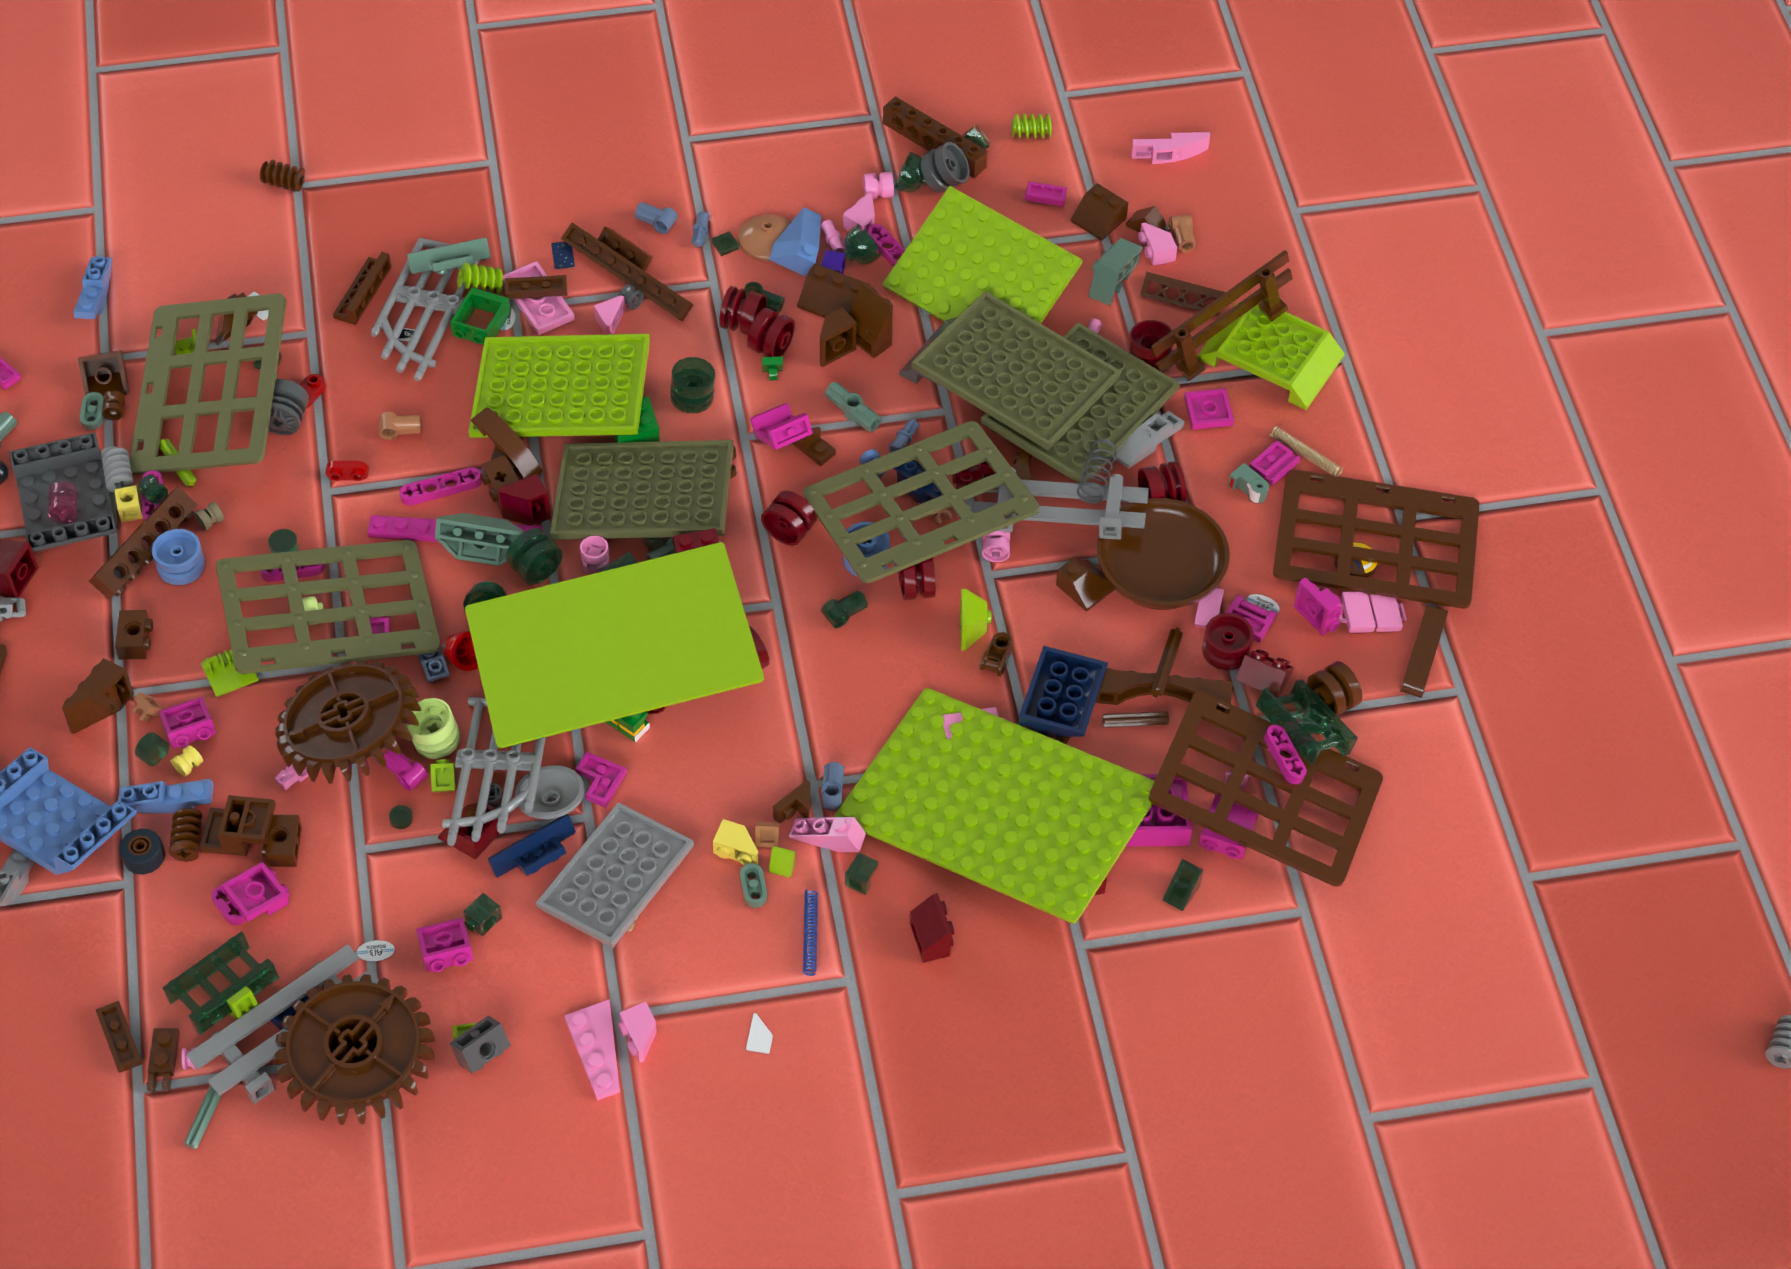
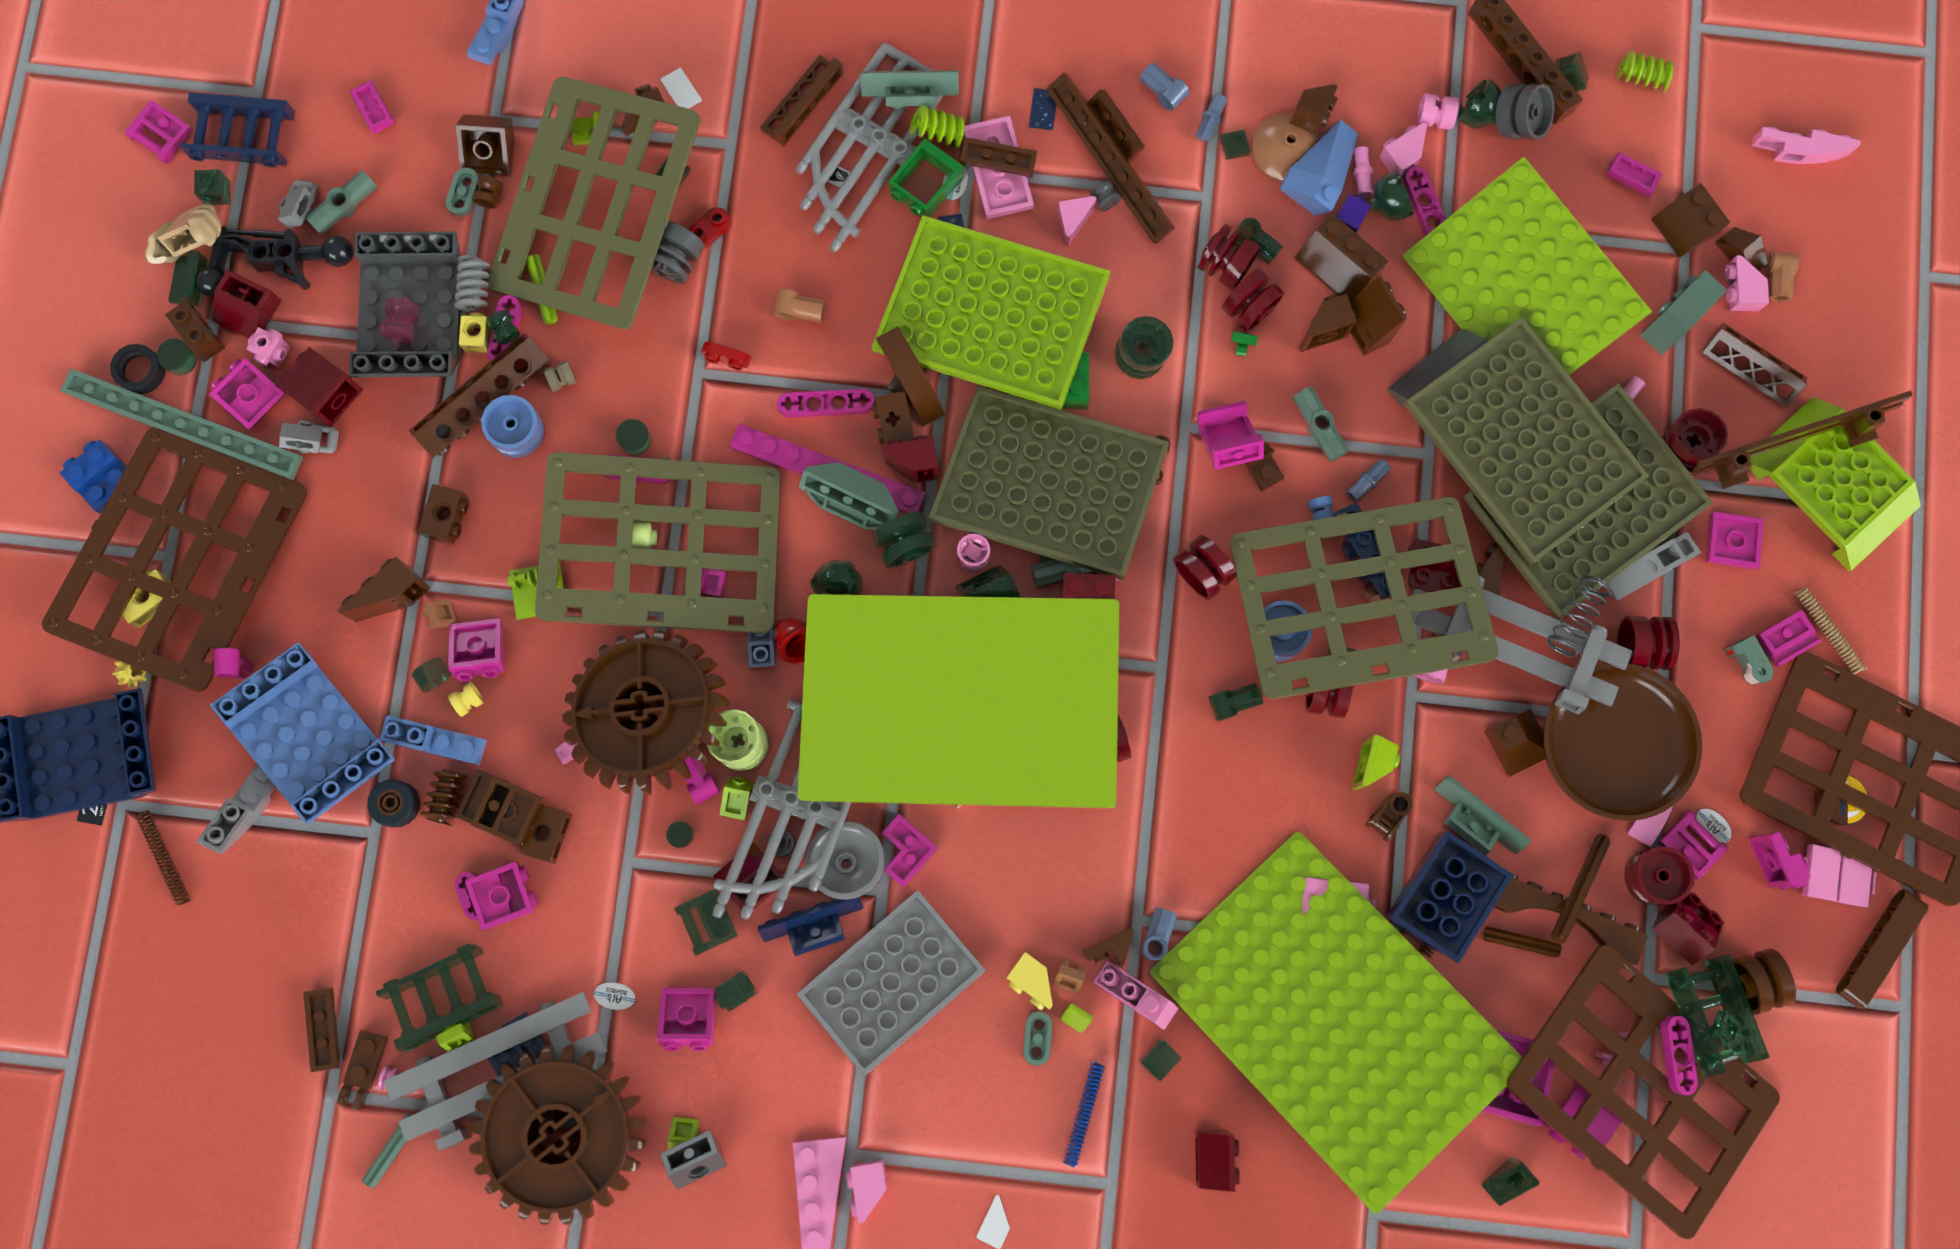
camera: 15 degrees right, 25 degrees up
none -> clear green plate [674,889,738,956]
none -> reddish brown slope [1290,84,1338,134]
none -> sand green bracket [1435,775,1531,855]

